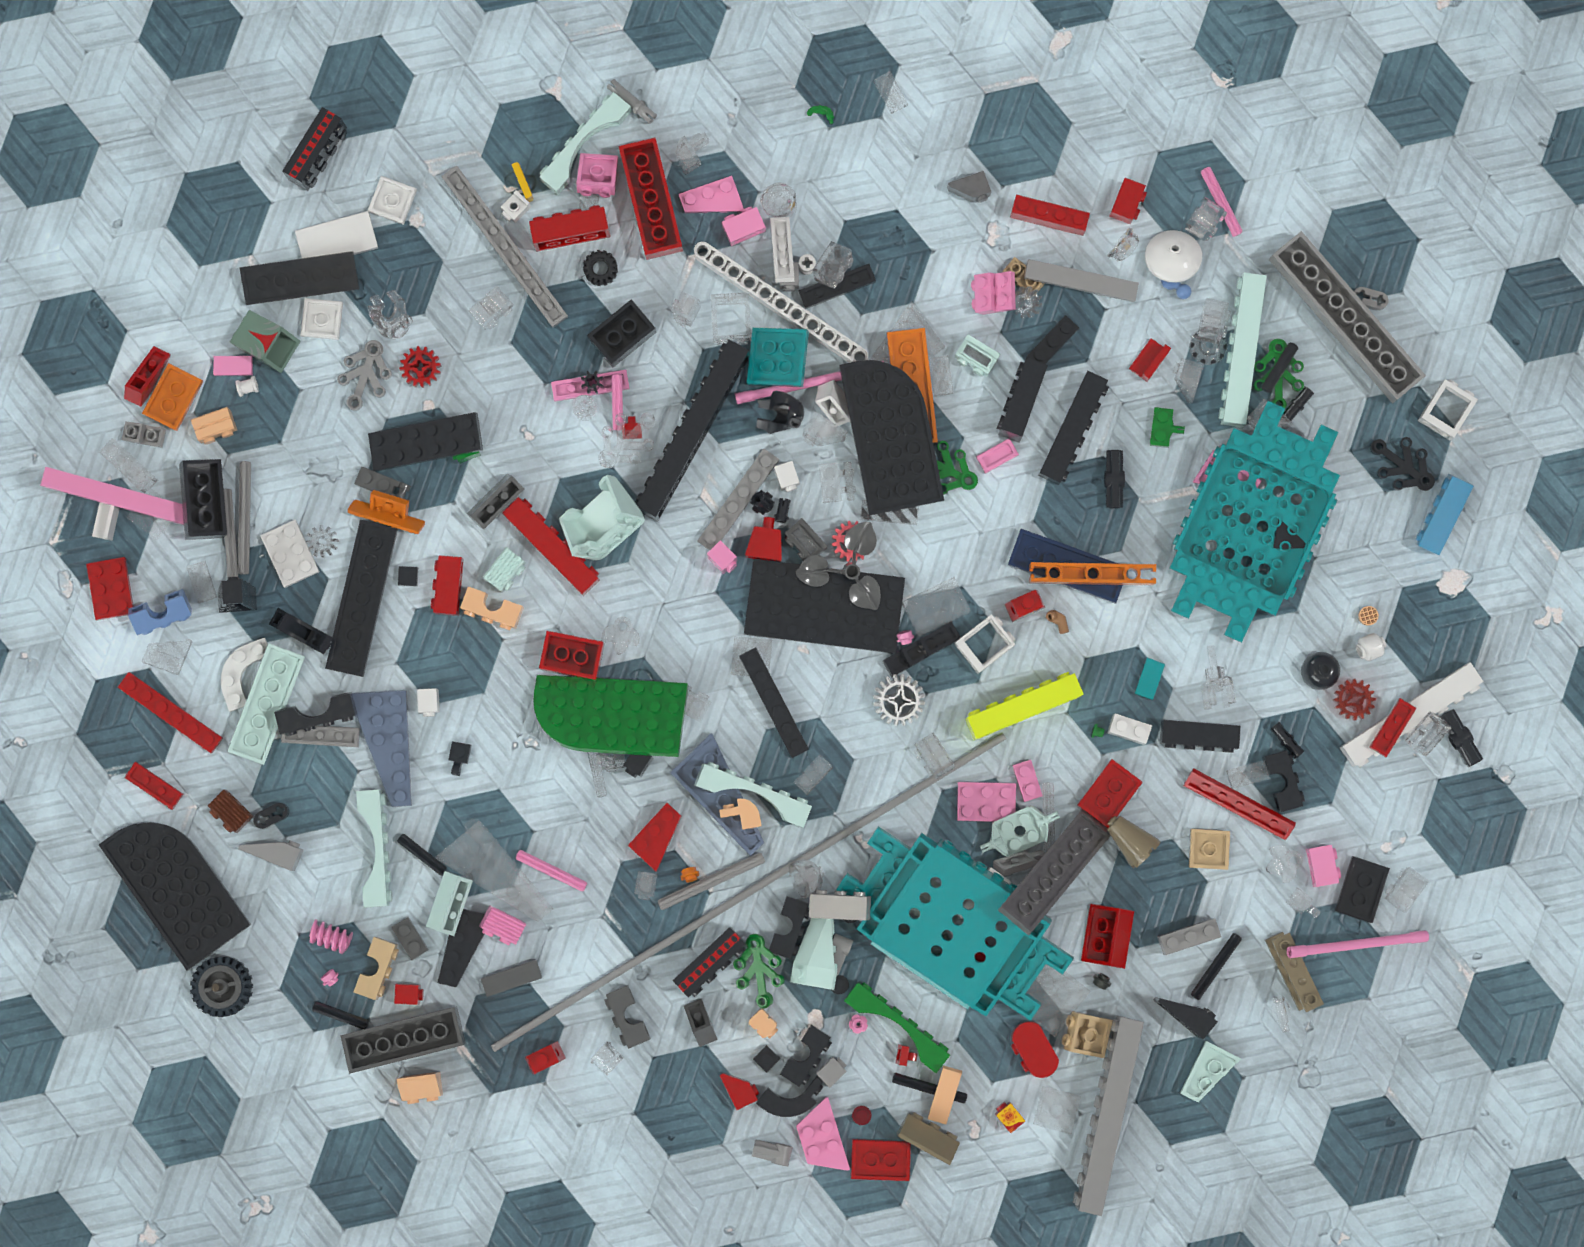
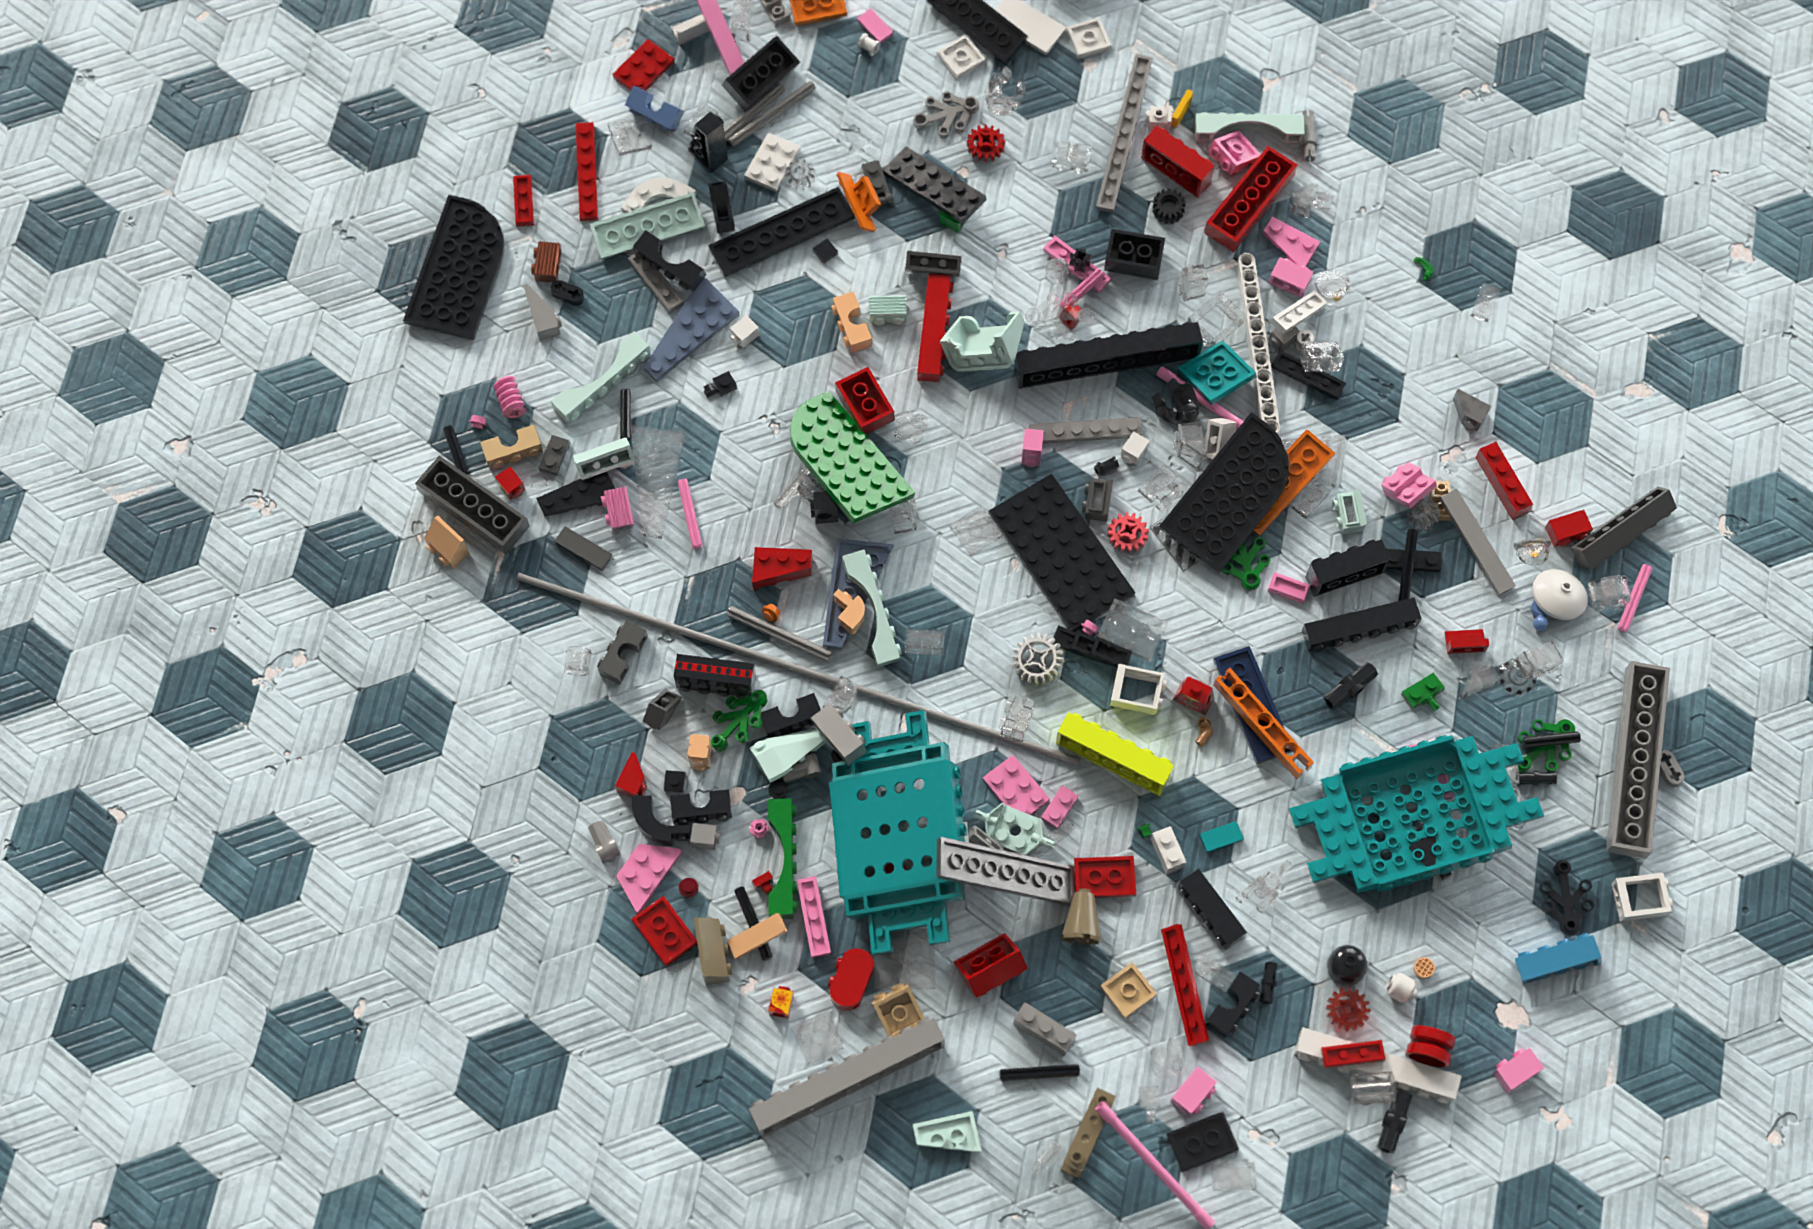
camera: 50 degrees right, 15 degrees down
wheel [190,956,253,1017] -> none
light nougat brick [191,407,237,445] -> none
sand green slope [230,310,301,373] -> none
red brick [431,555,464,616] -> none
red torso [525,1041,566,1074] -> none
clear brick [634,871,658,900] -> none
black plate [739,647,809,758] -> none
red torso [745,517,782,562] -> none
black gear [750,490,775,515] -> none
dark grey plant [795,522,881,610] -> none
pearl dark grey plate [1093,973,1112,990] -> none
black slope [1153,997,1218,1040] -> none
light aqua brick [1218,272,1267,428] -> none
none -> bright pink plate [797,876,831,958]
none -> black axle [1398,528,1418,601]
none -> red wheel [1405,1025,1456,1068]
none -> bright pink brick [1493,1047,1544,1093]
none -> dark grey brick [1571,486,1677,570]

